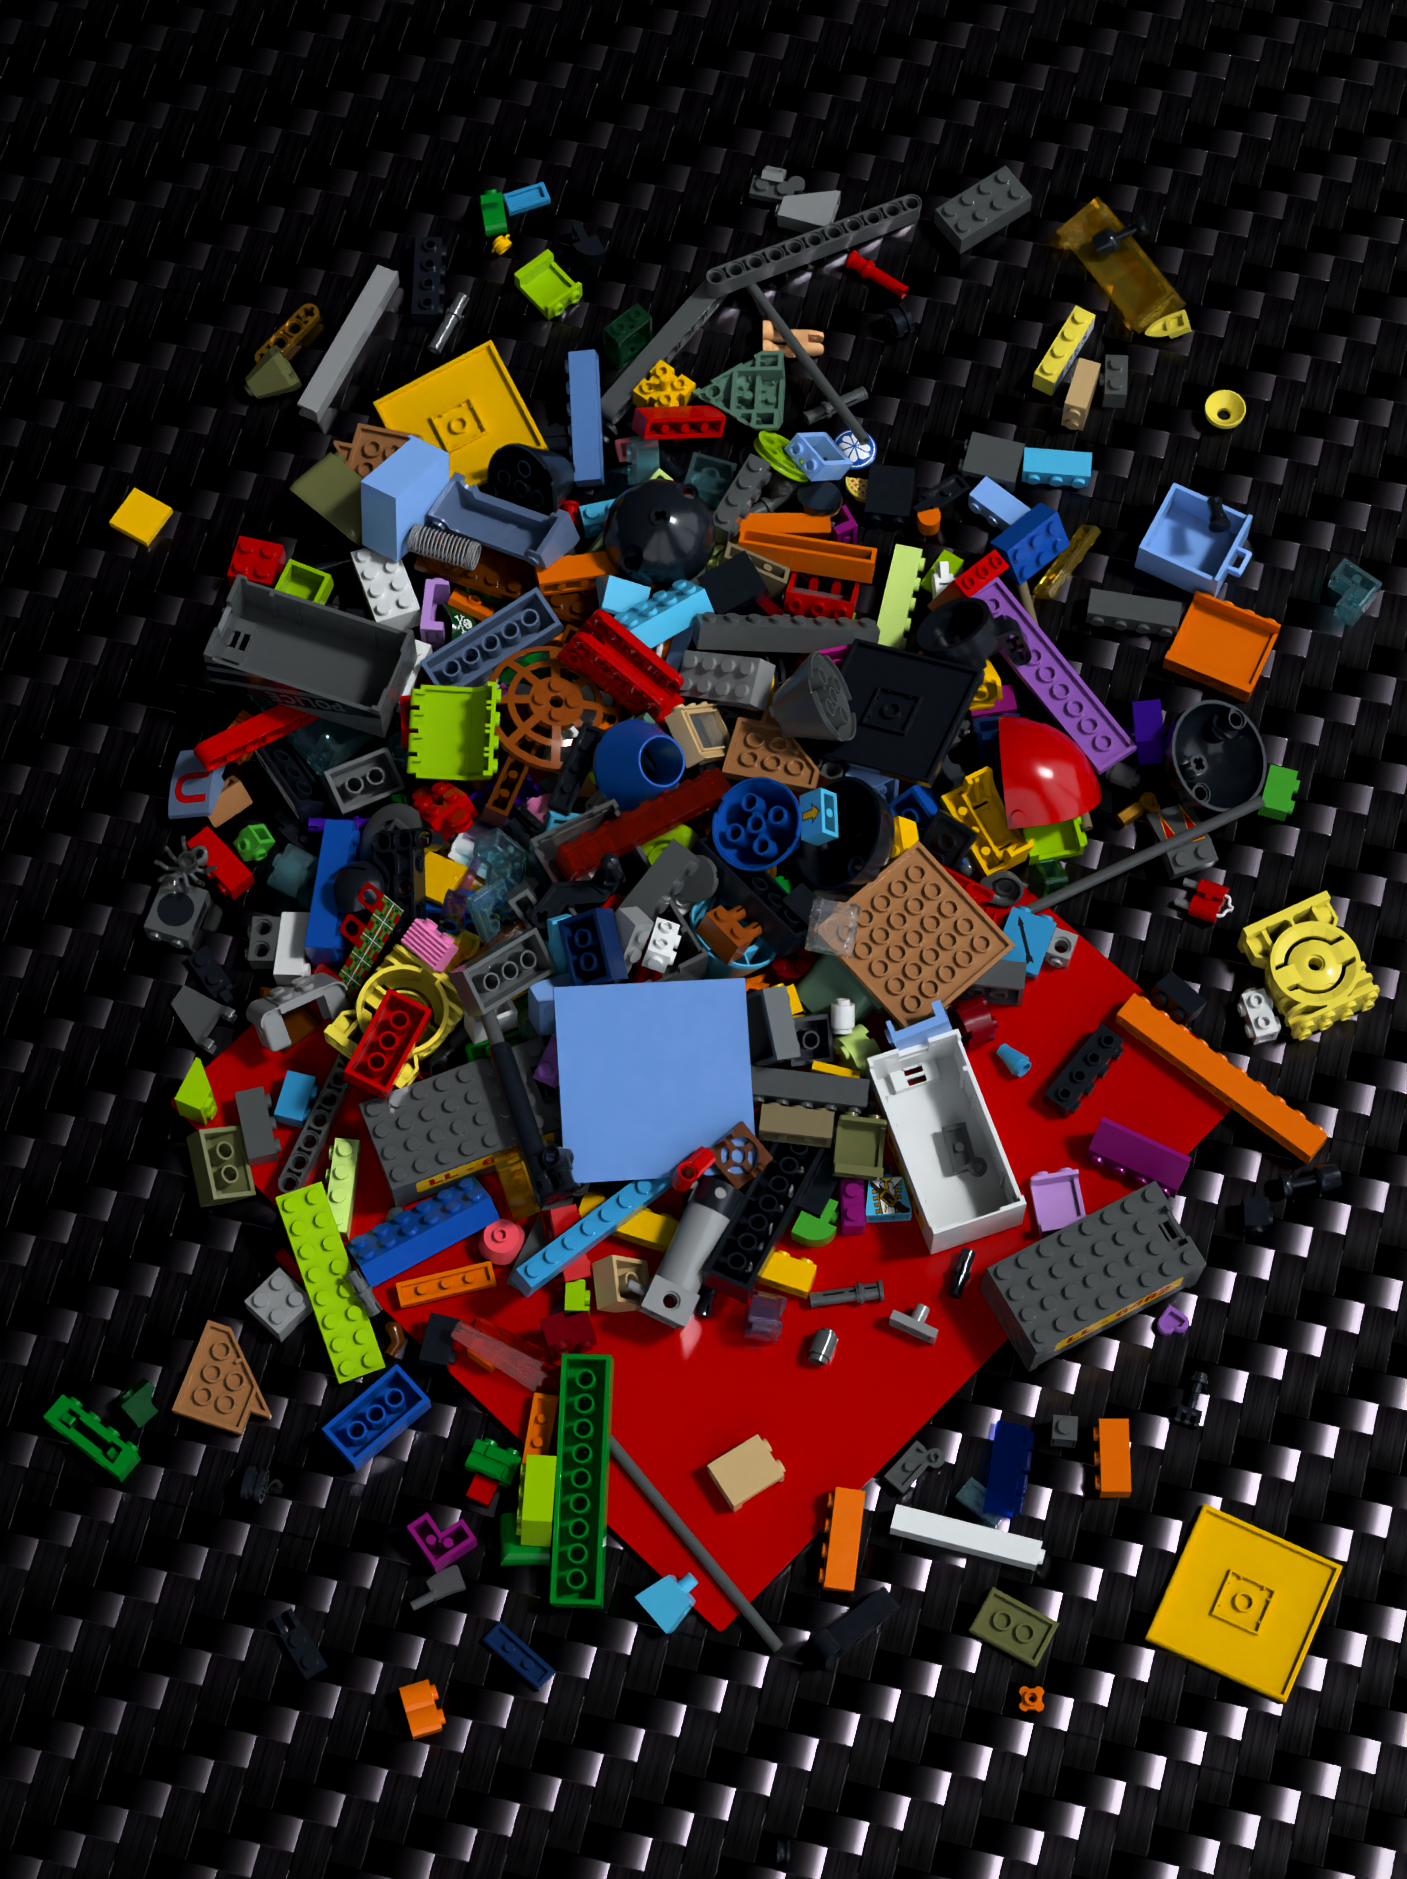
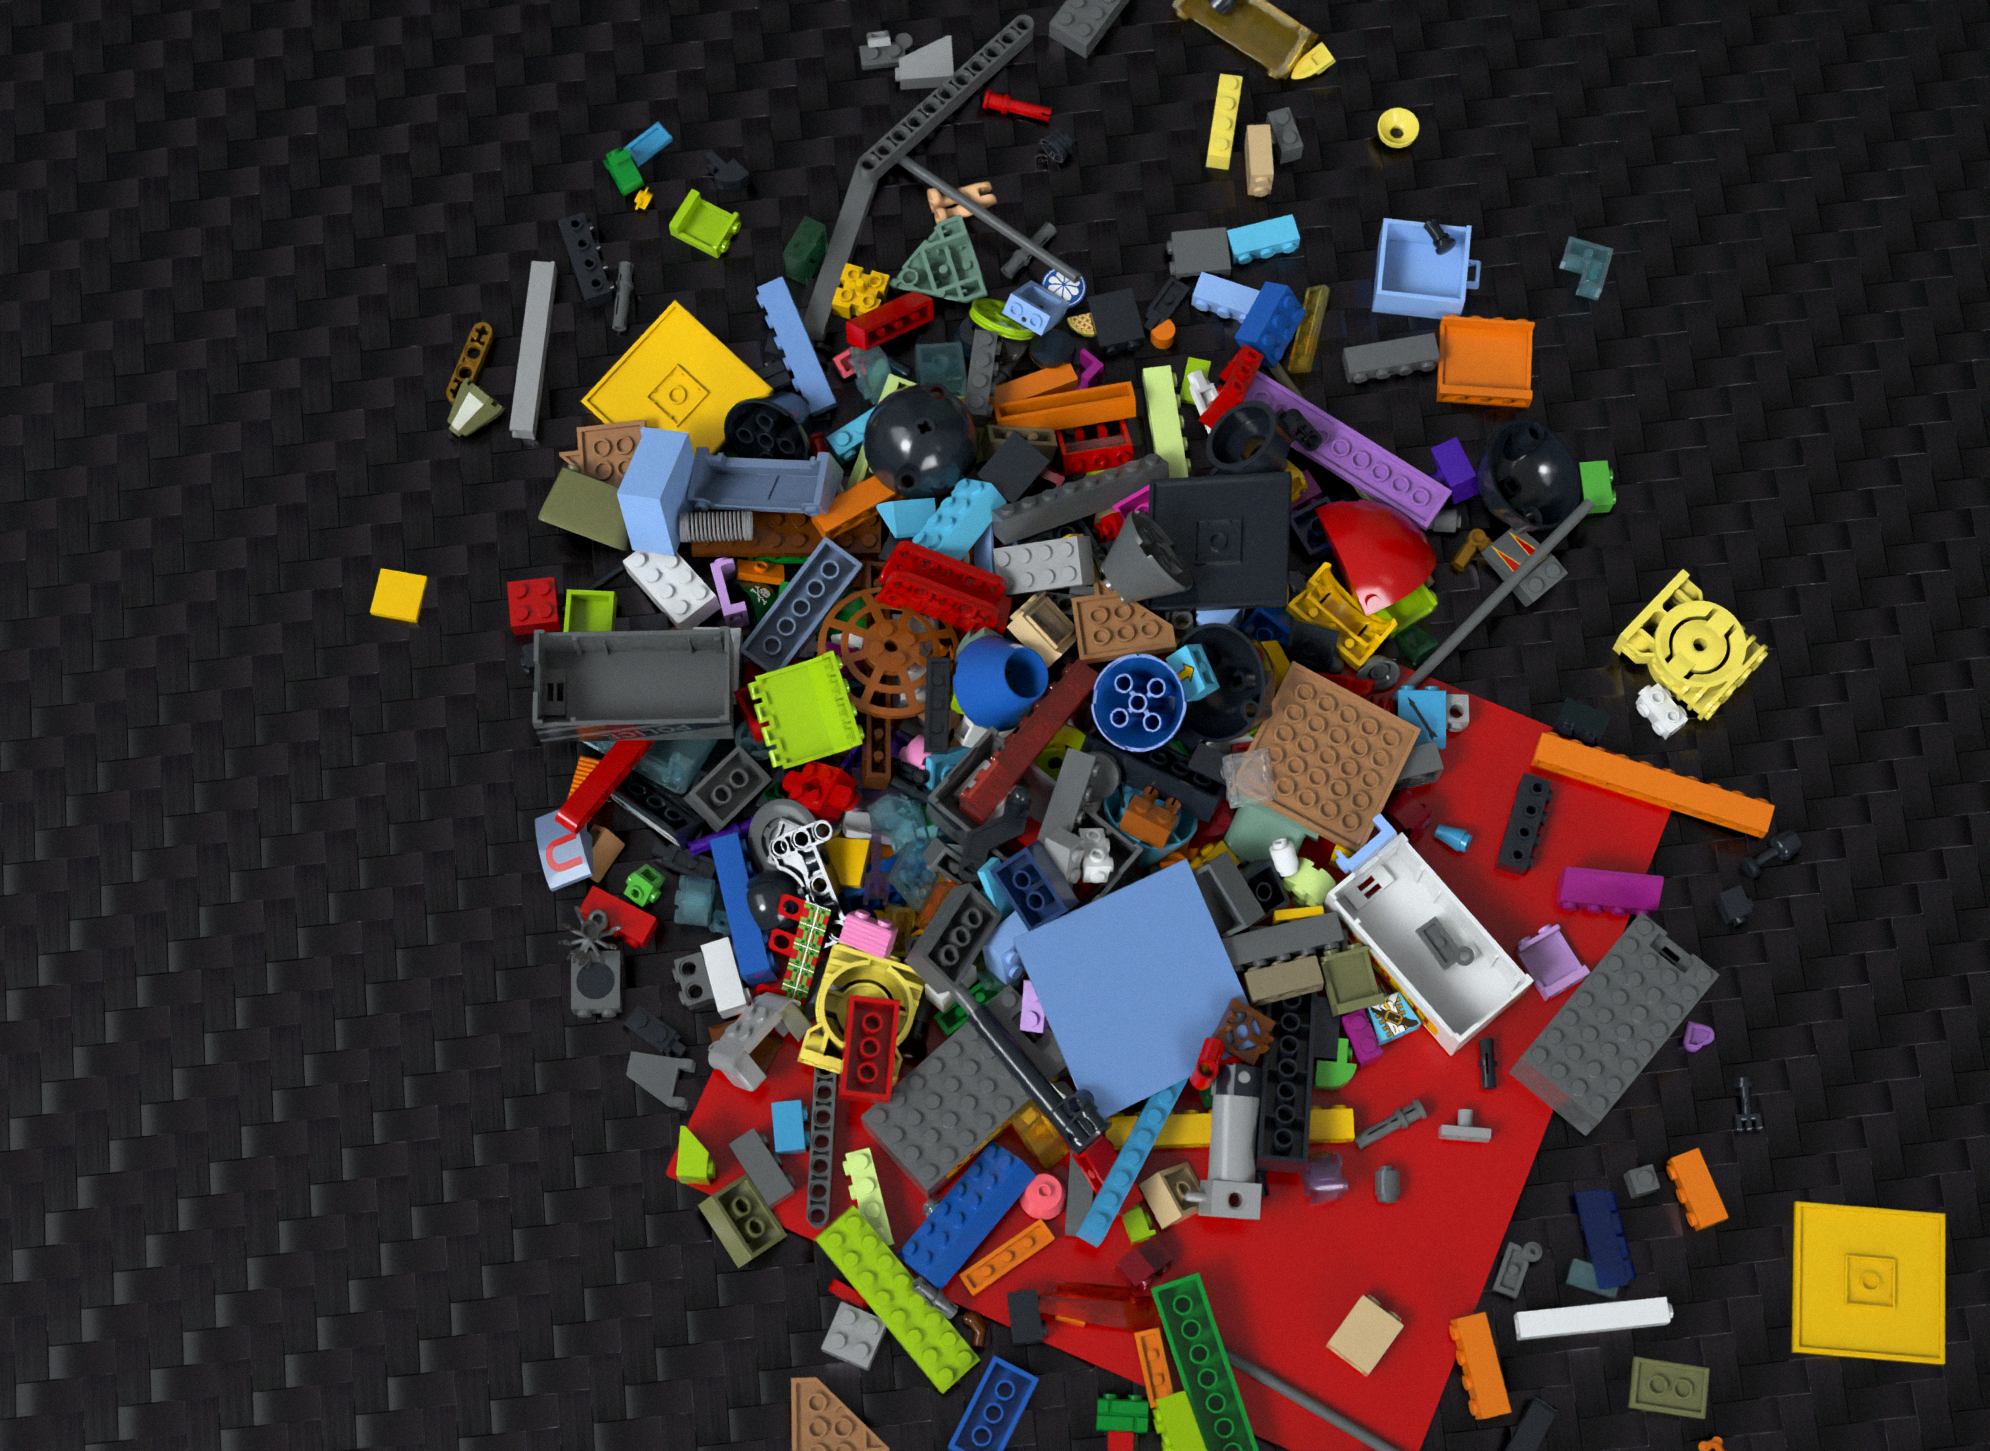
camera: 20 degrees left, 5 degrees up
red piece [1174,878,1234,924] -> none

